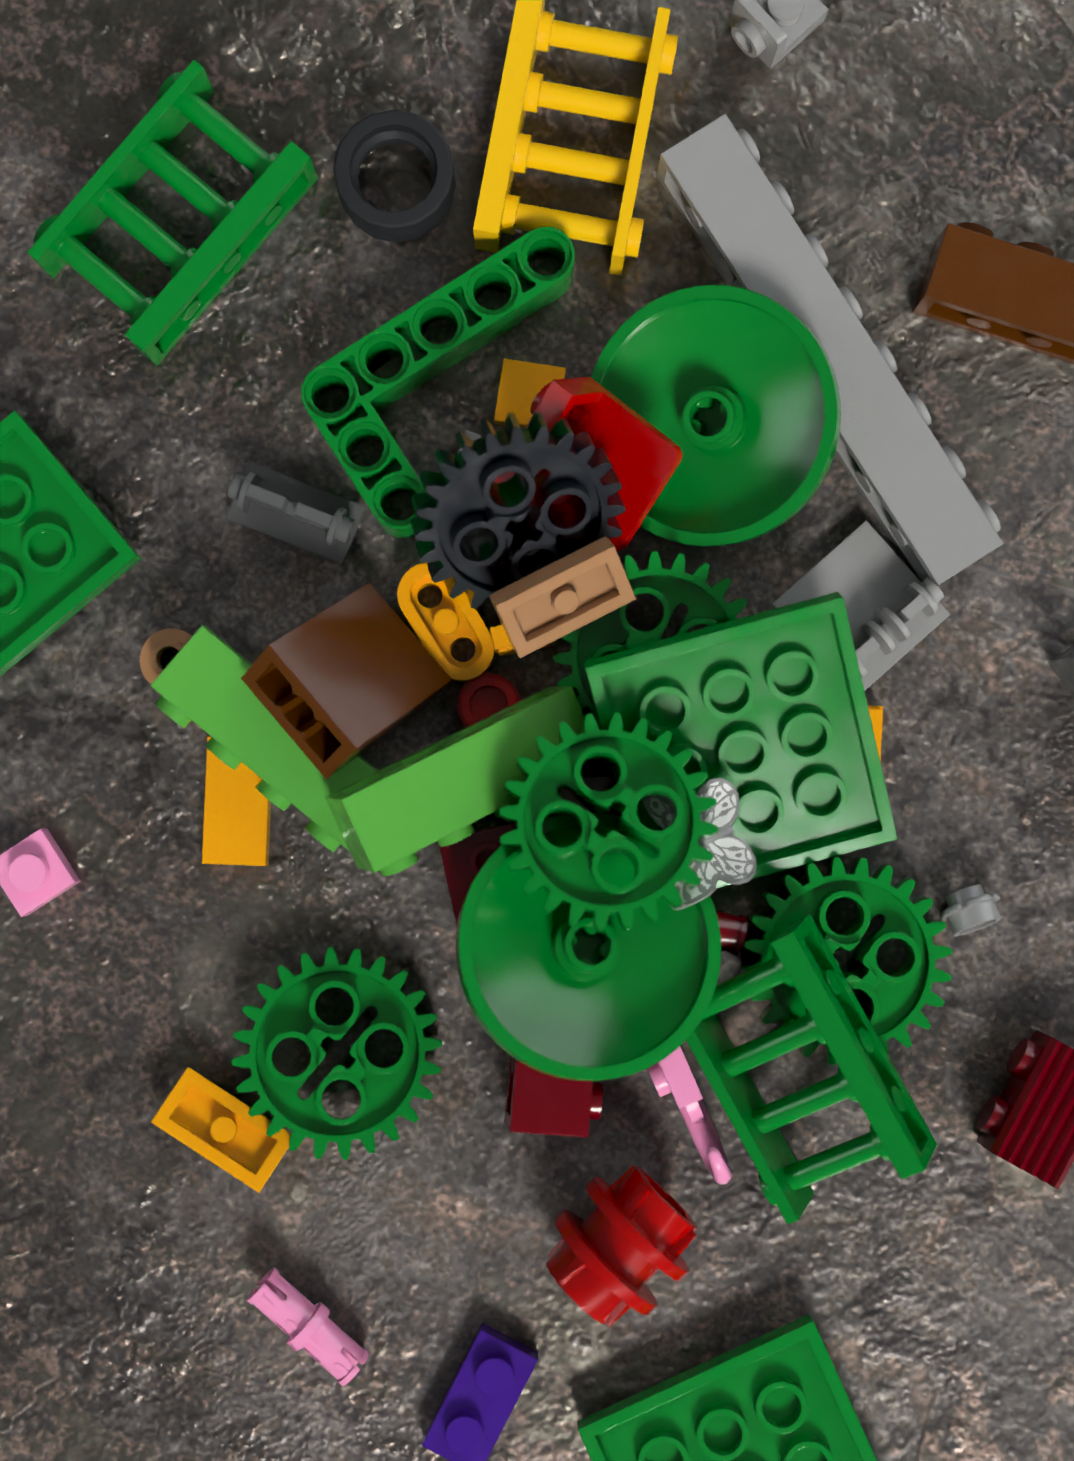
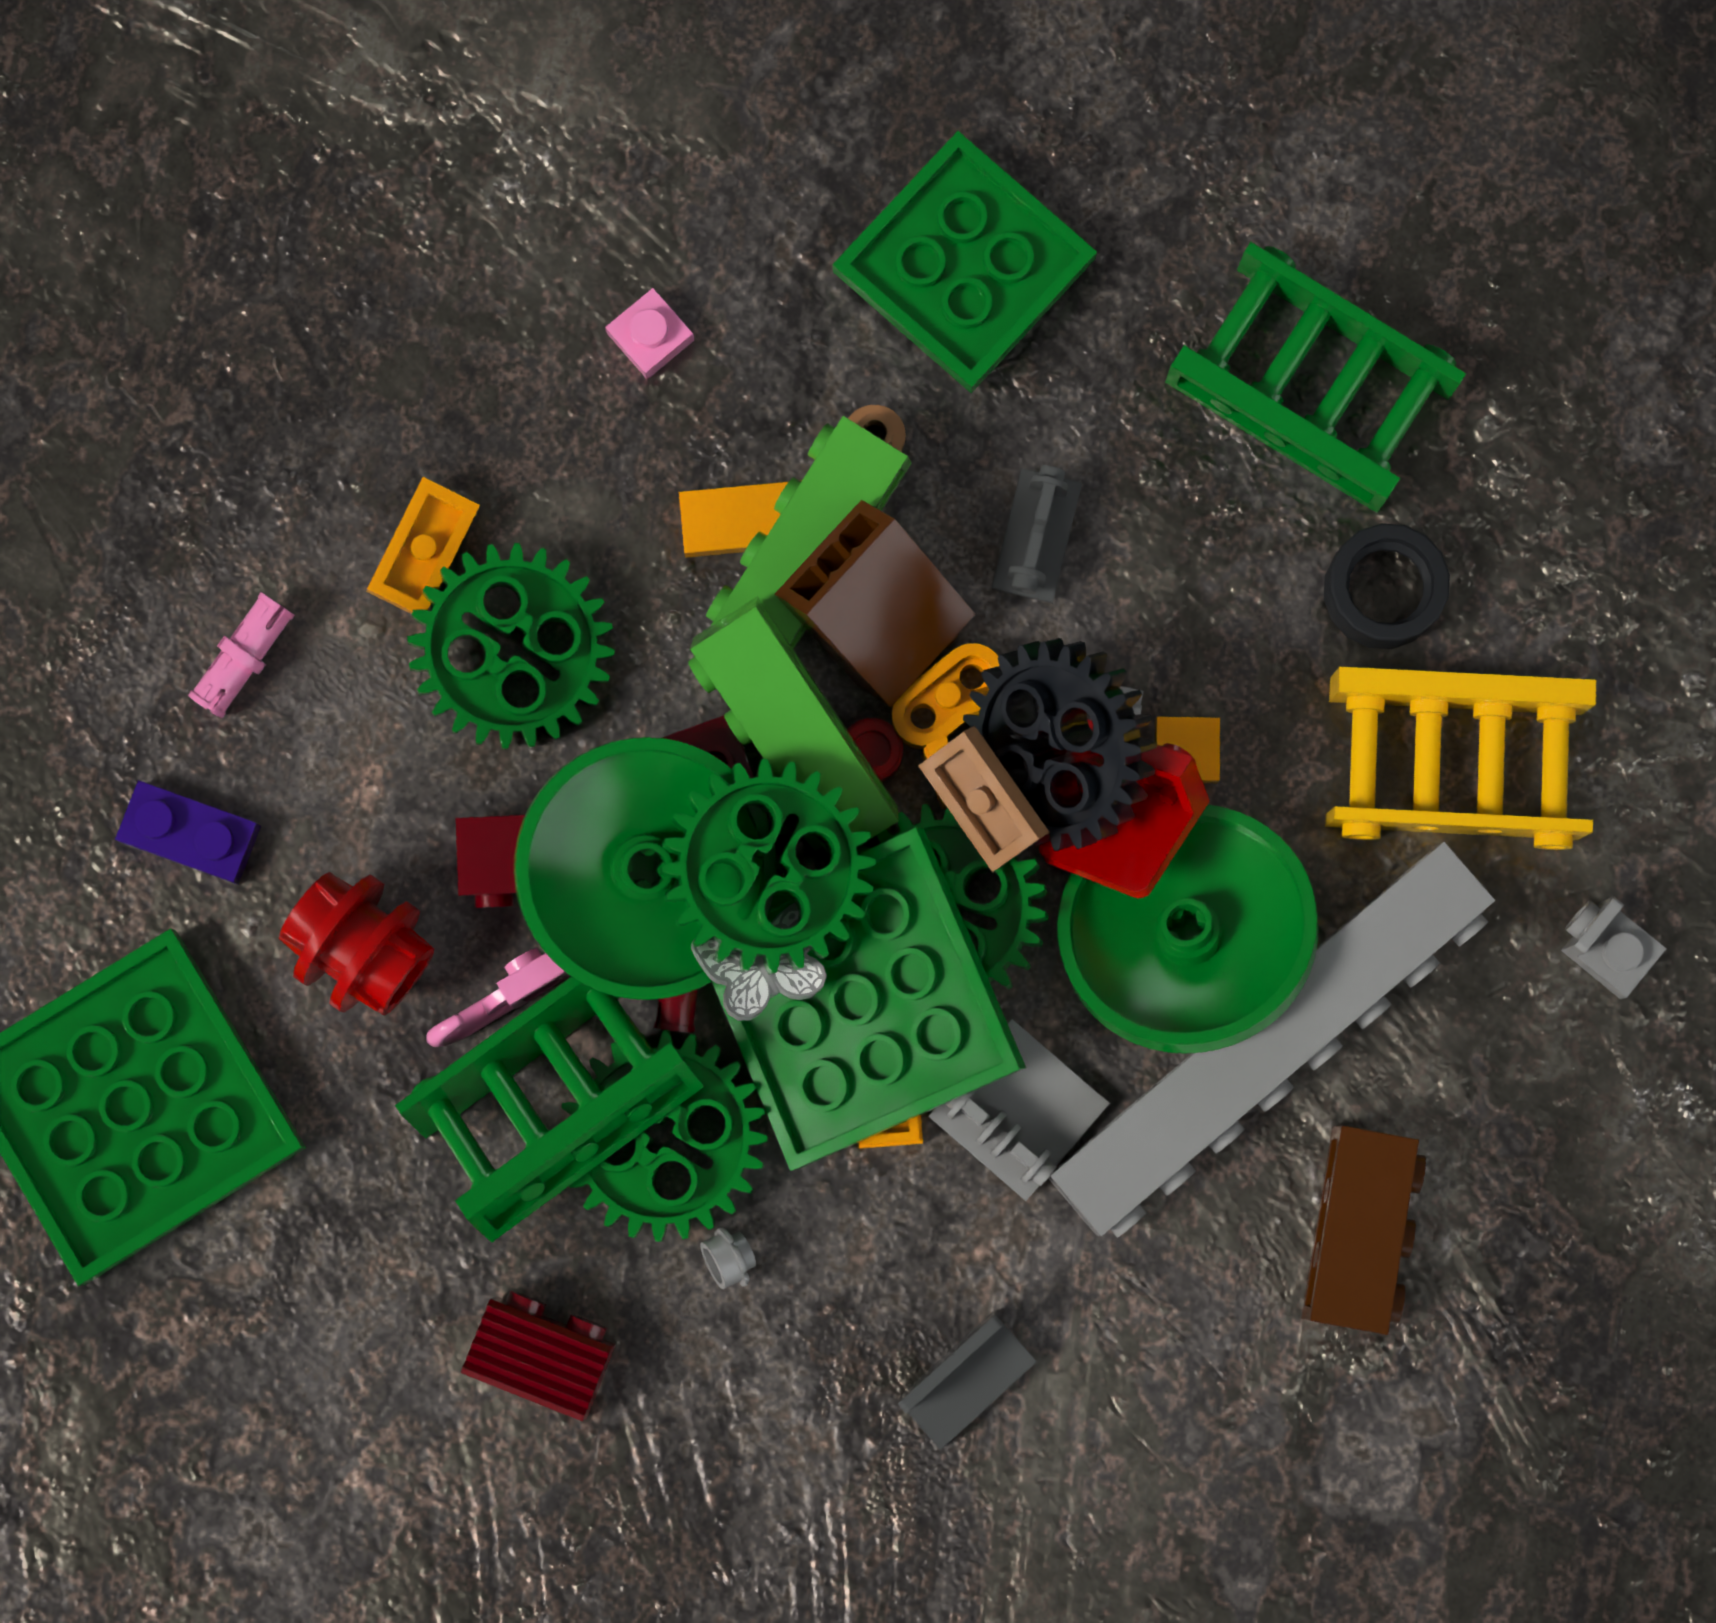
camera: 85 degrees right, 5 degrees down
green beam [301,227,575,538] -> none

